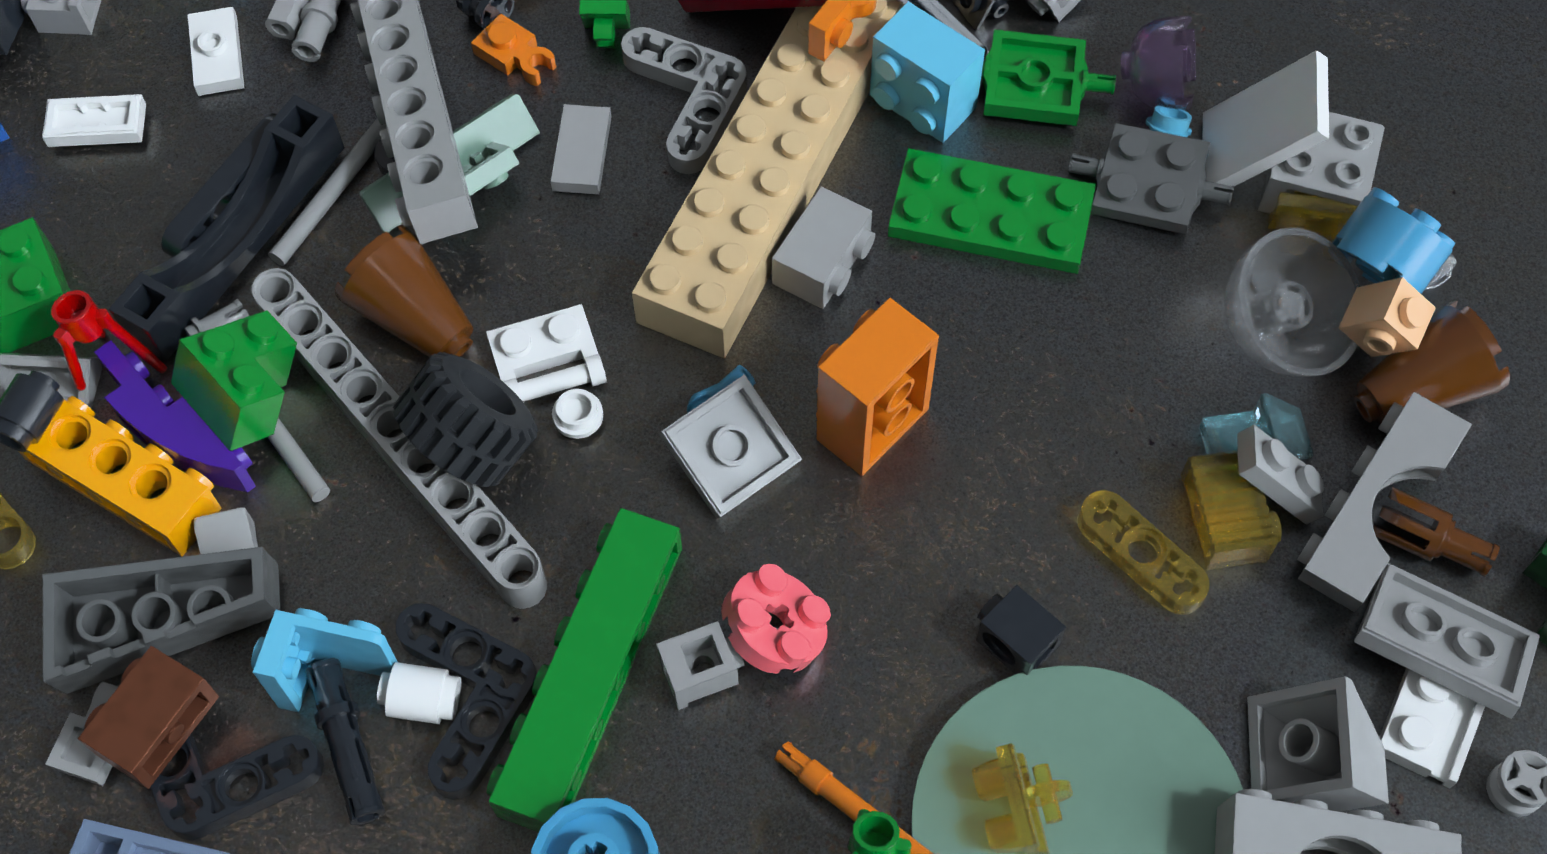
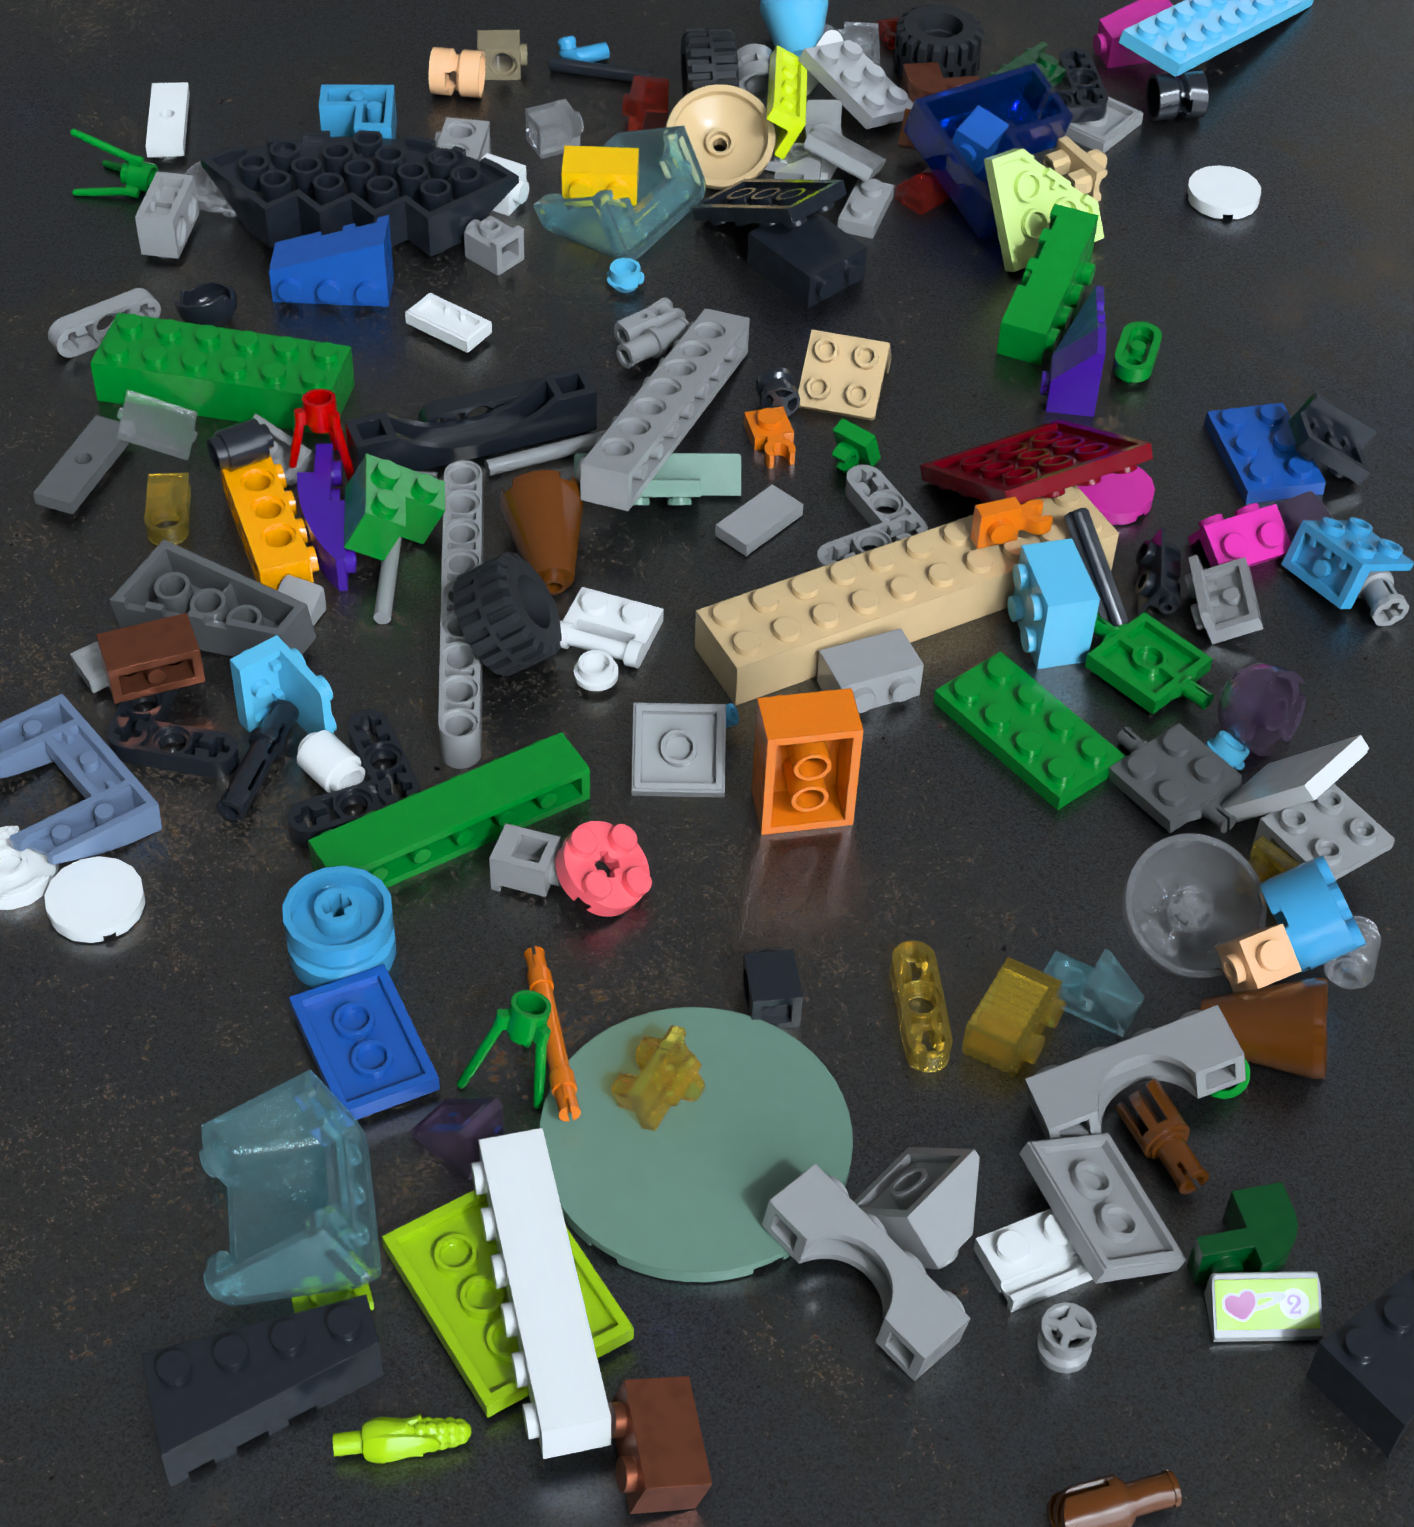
camera: 35 degrees right, 15 degrees down
white plate [188,7,245,96] -> none
light grey plate [1237,425,1324,524] -> none

